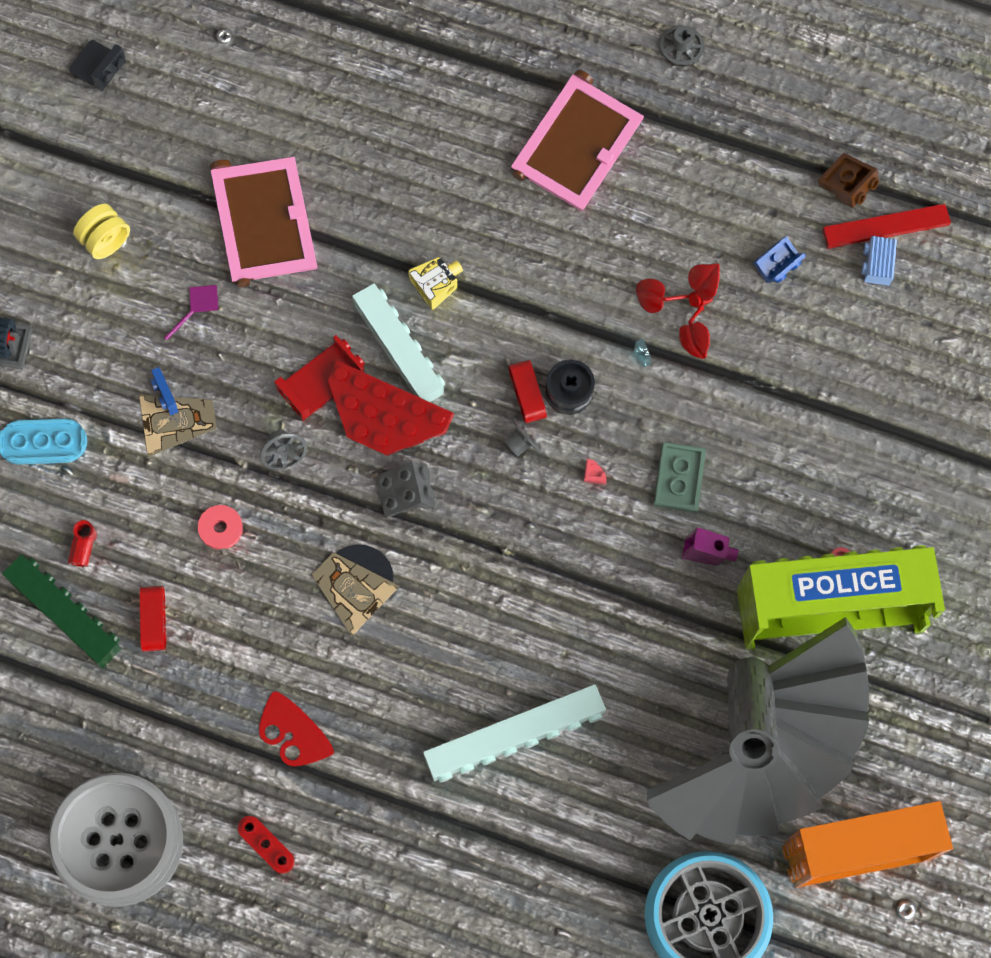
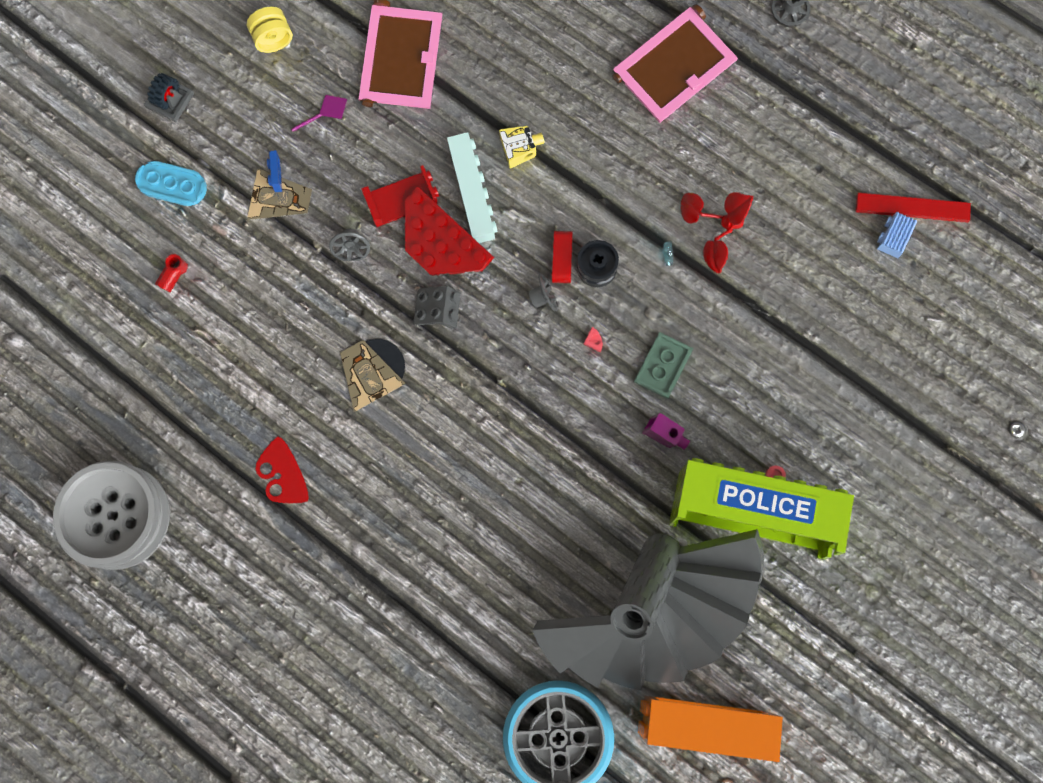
camera: 30 degrees right, 5 degrees up
dark green brick [2,554,121,668] -> none
red beam [140,586,166,652] -> none
coral tile [198,505,243,550] -> none
red plate [238,816,295,874] -> none
light aqua brick [423,684,606,783] -> none
bracket [753,236,806,283] -> none
reddish brown plate [818,152,879,208] -> none

